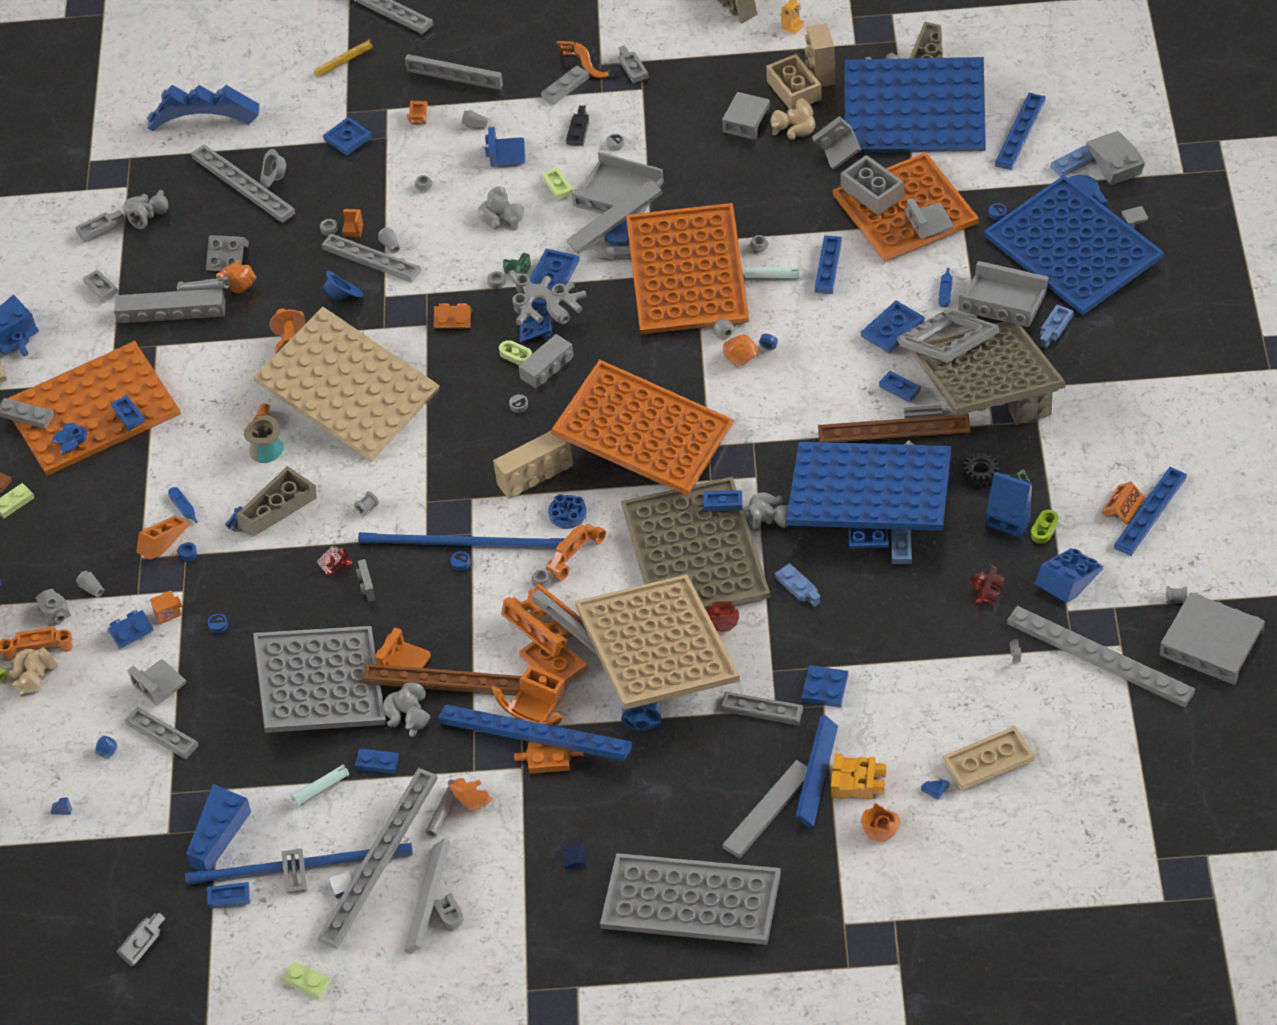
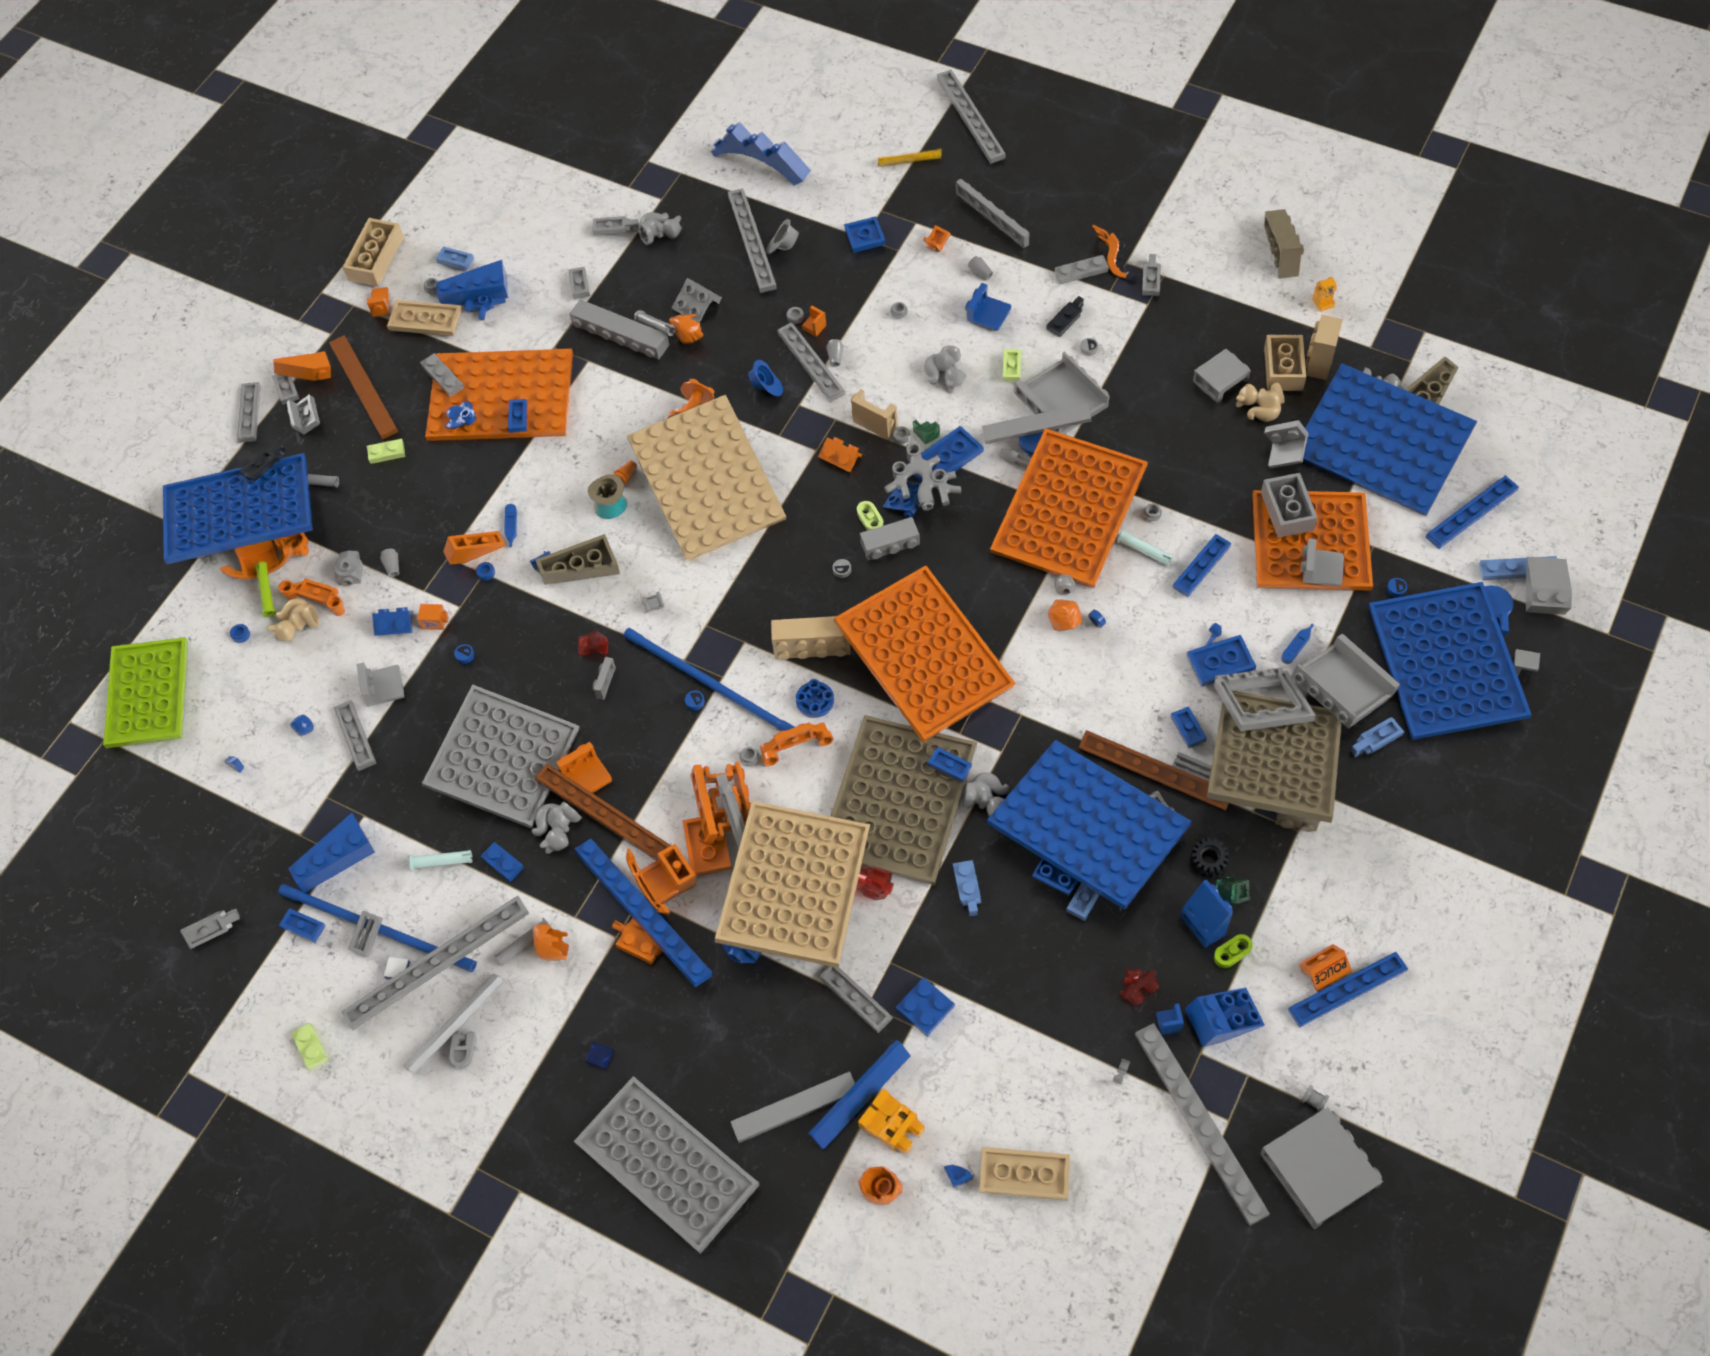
camera: 30 degrees right, 10 degrees up
none -> tan panel [851,389,898,440]
none -> blue panel [1156,1003,1184,1035]
none -> blue hand [1205,623,1222,646]

